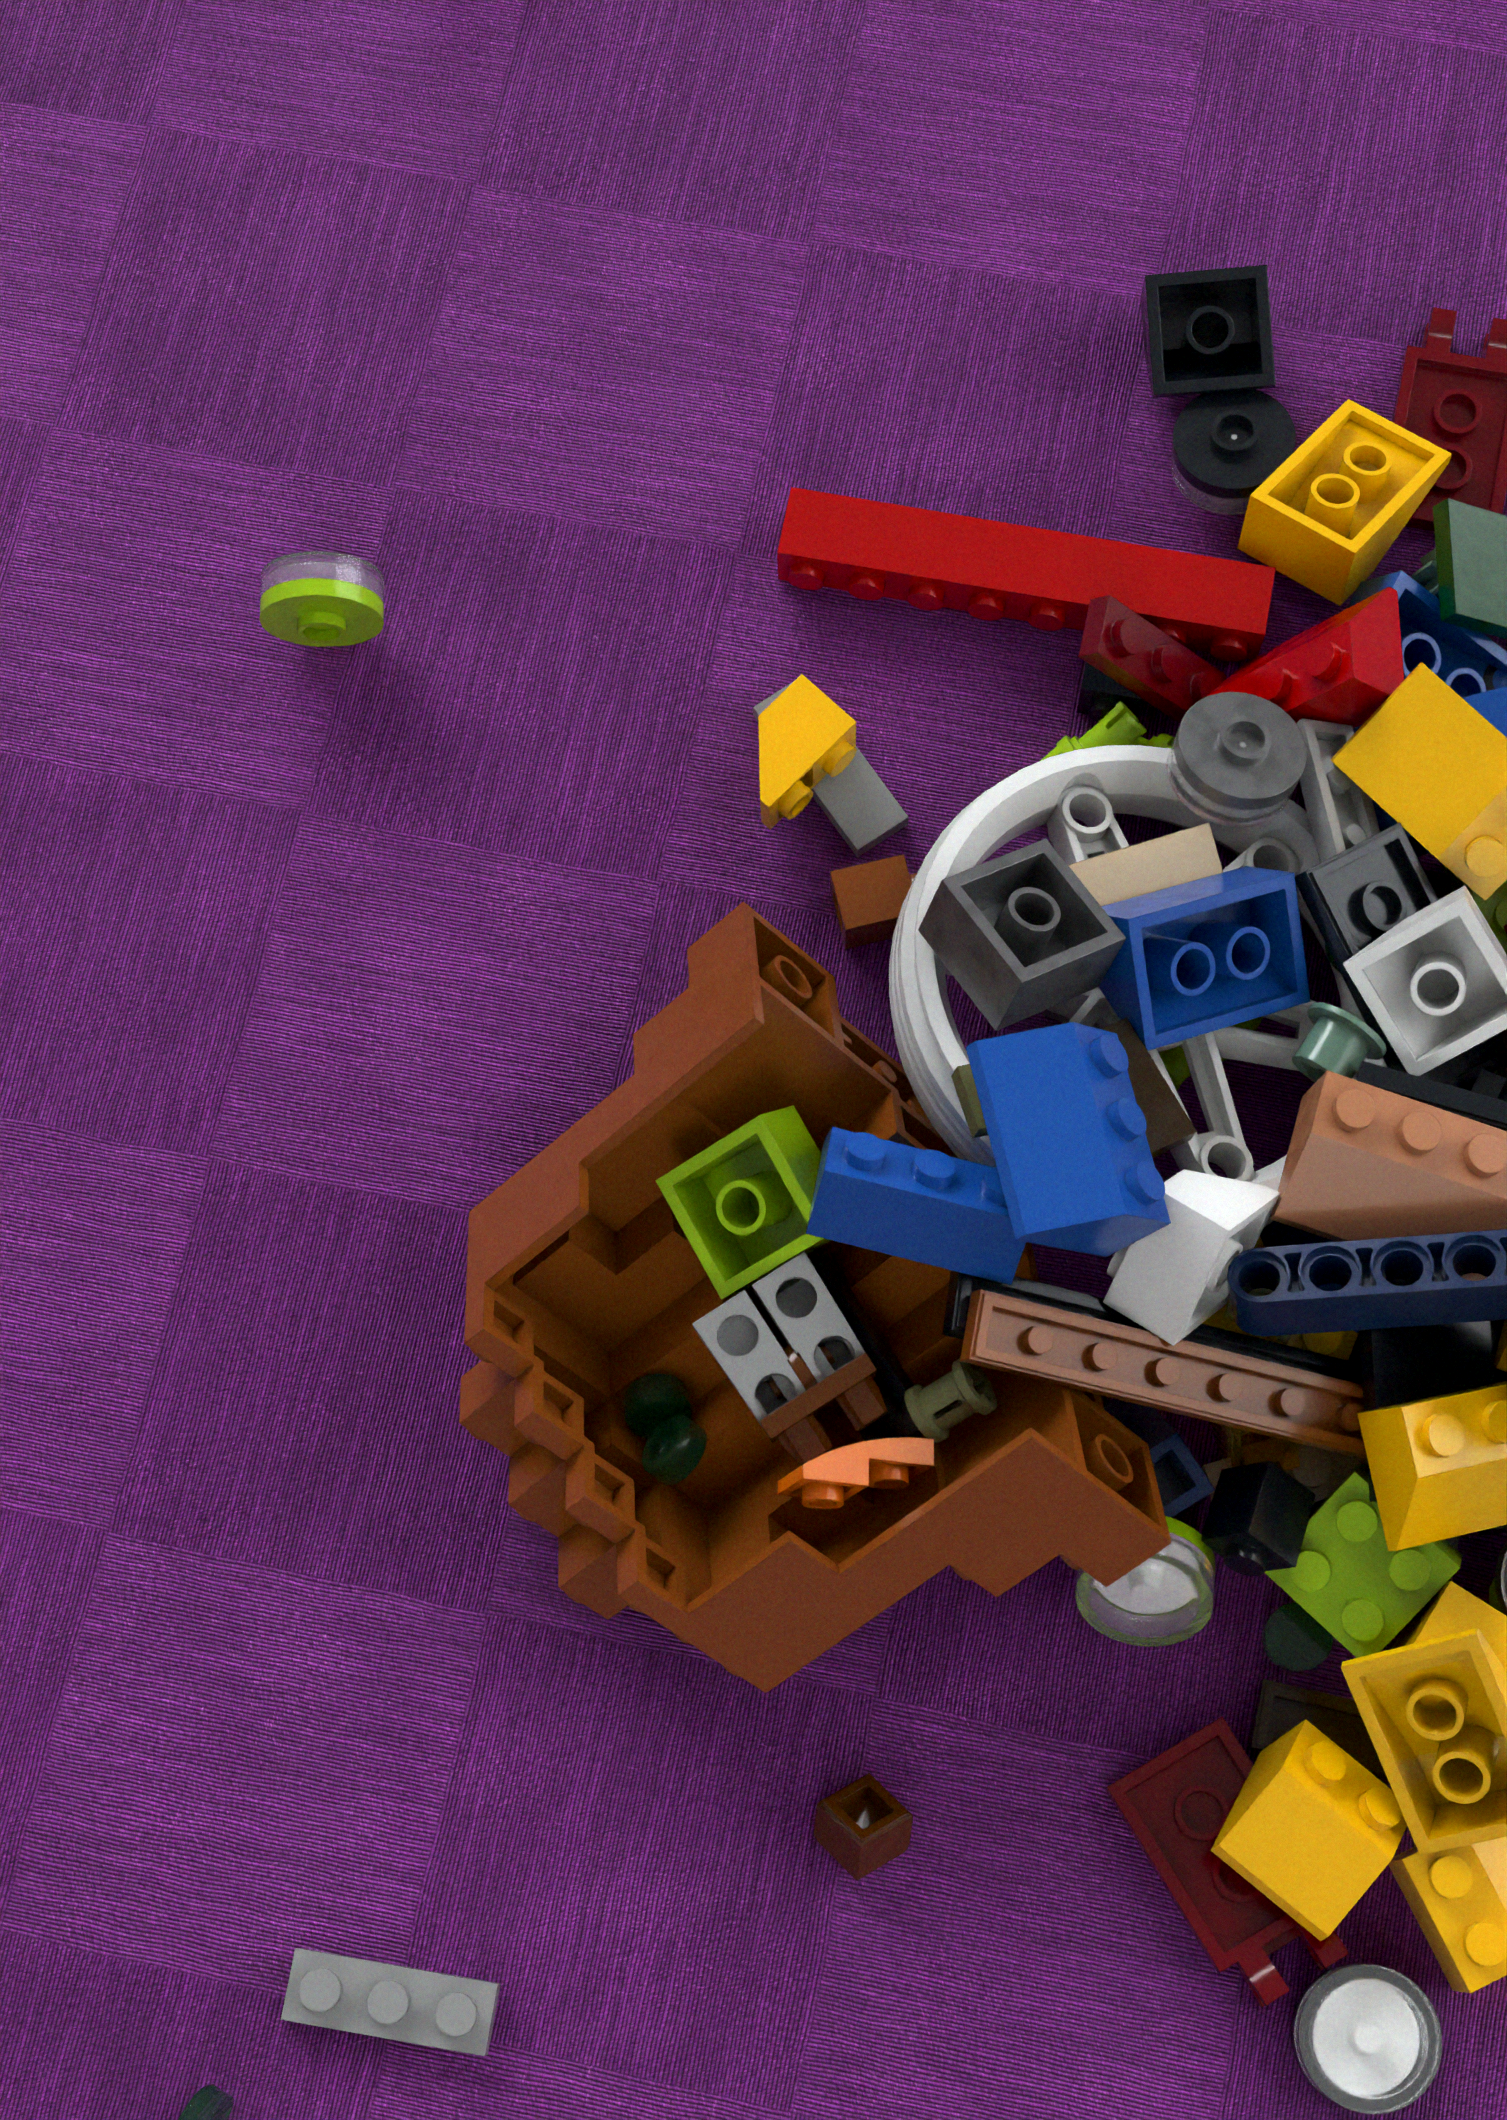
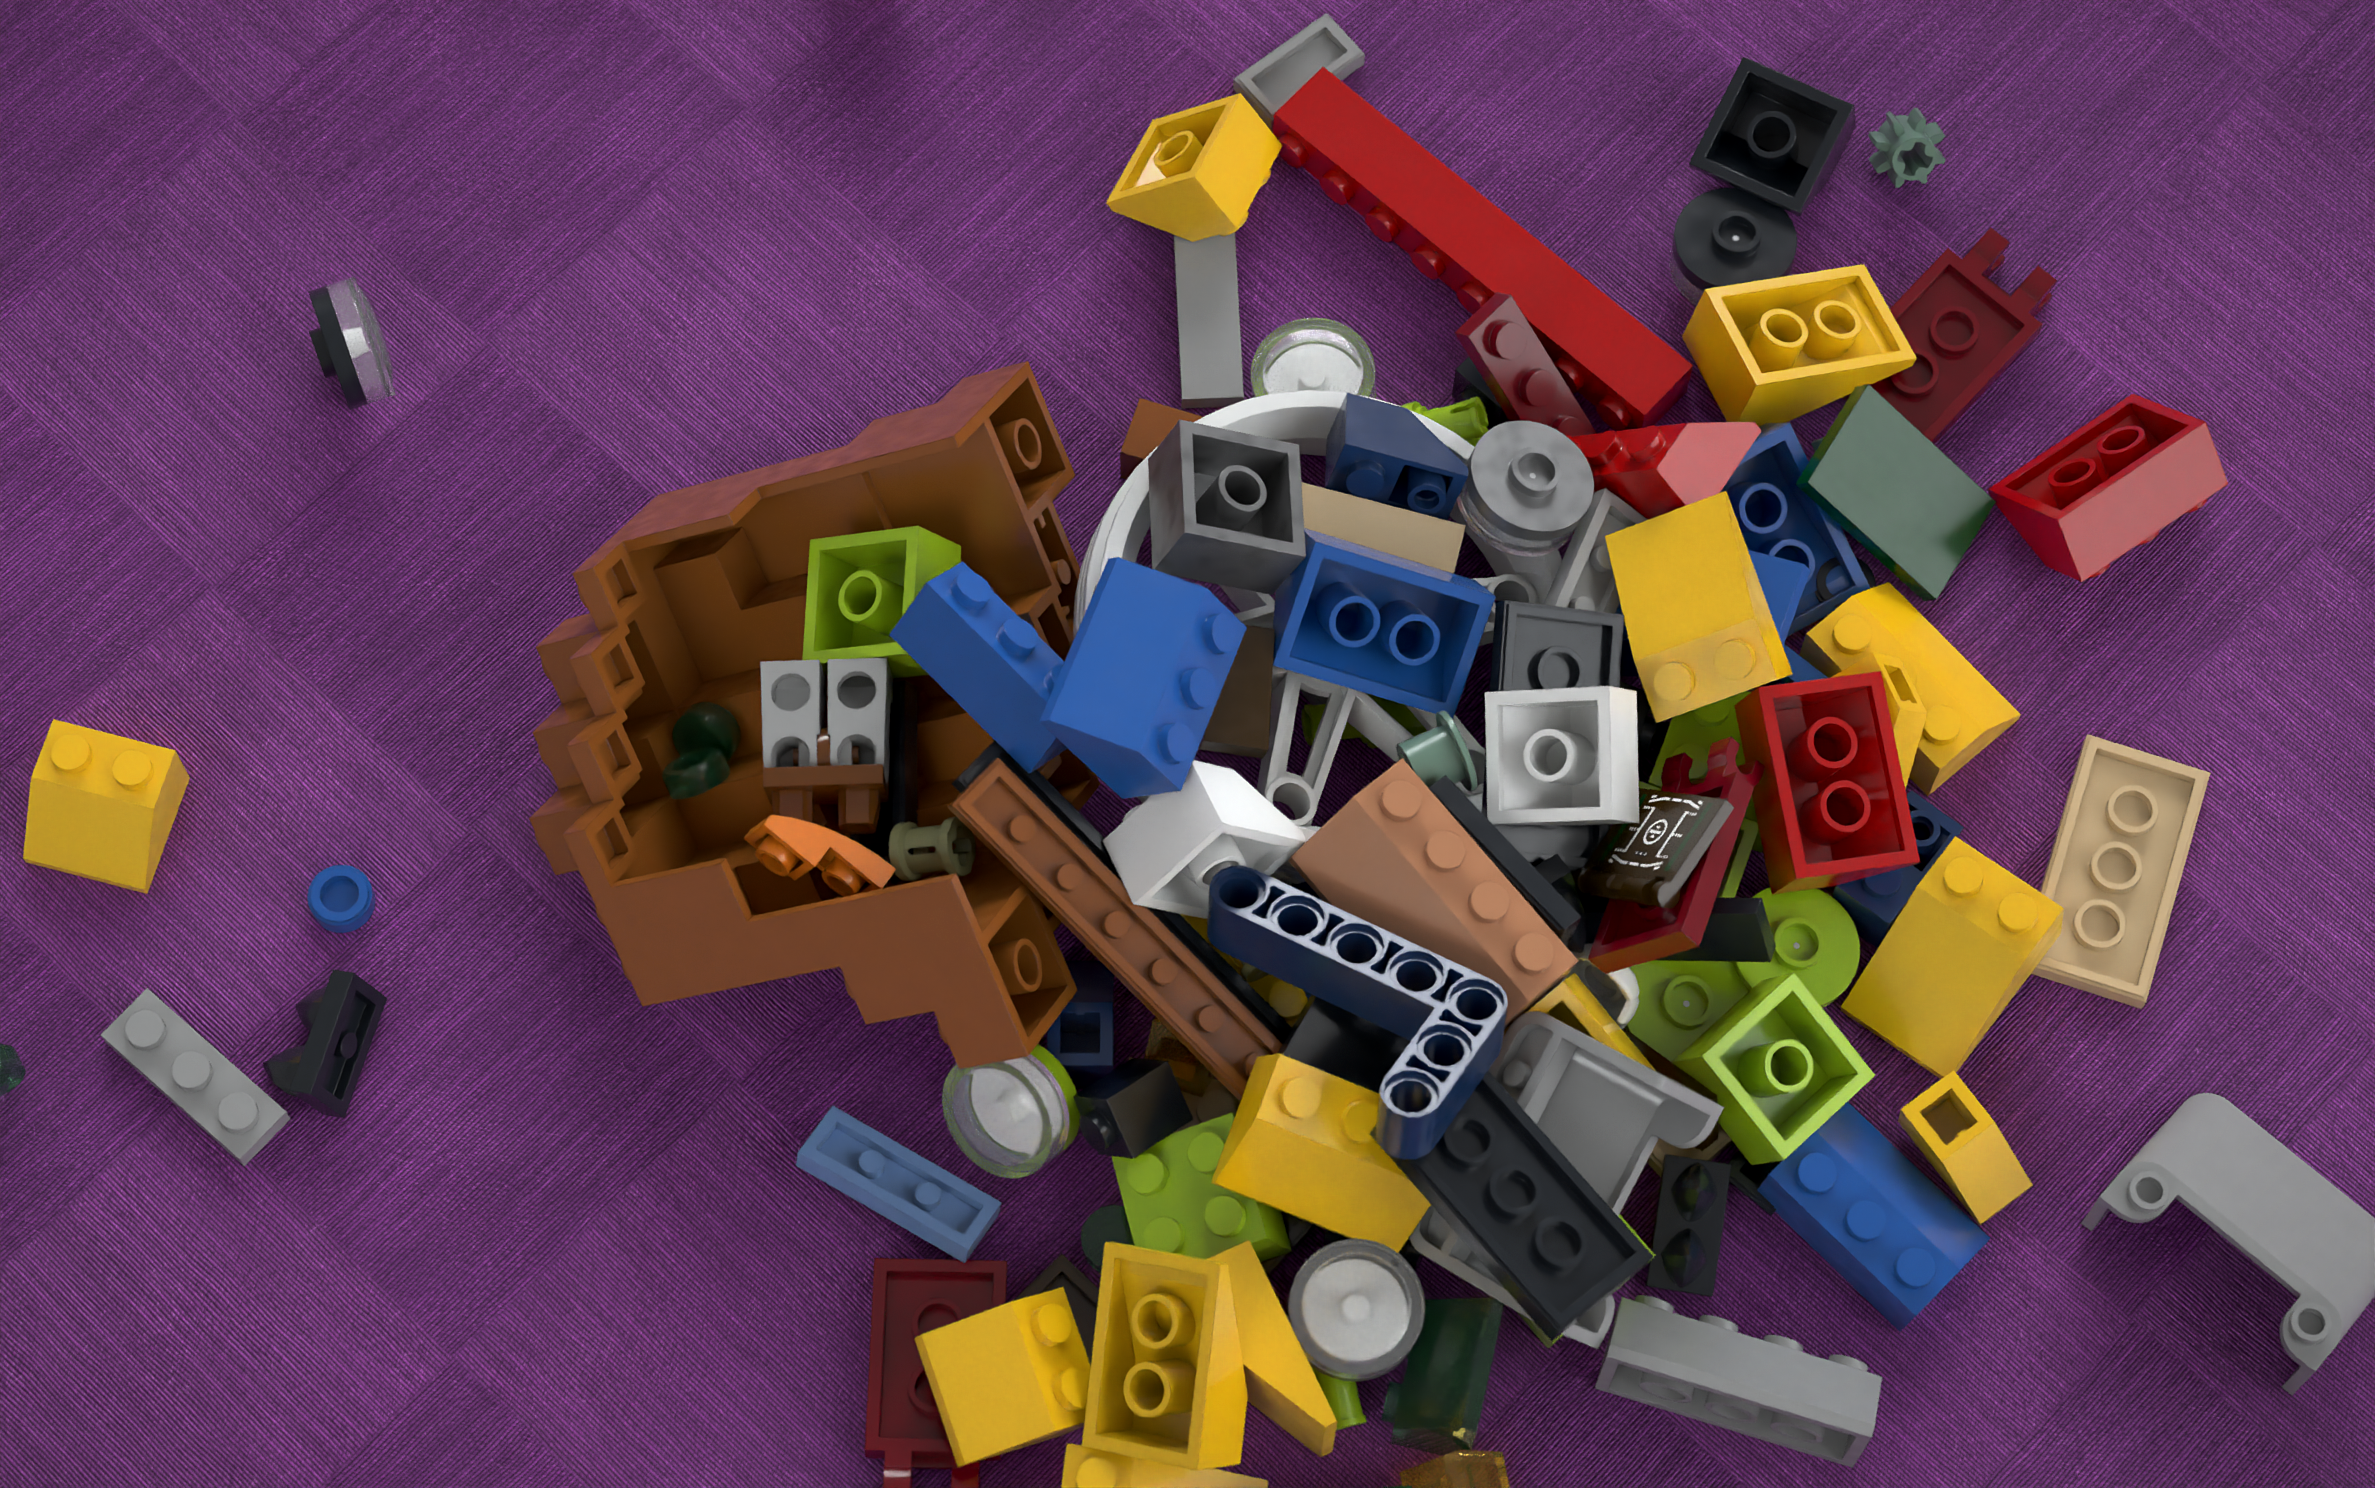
camera: 25 degrees right, 5 degrees down
yellow slope [758,674,857,830] -> none
reddish brown slope [814,1773,913,1881] -> none
none -> yellow slope [23,719,190,894]
none -> black tile [263,970,387,1118]
none -> blue tile [307,865,376,933]
none -> piece [308,276,396,410]
none -> medium blue plate [796,1106,1002,1263]
none -> yellow slope [1106,93,1283,242]
none -> light grey tile [1233,13,1365,130]
none -> clear piece [1251,318,1376,399]
none -> dark blue slope [1325,392,1468,520]
none -> sand green gear [1868,107,1946,188]

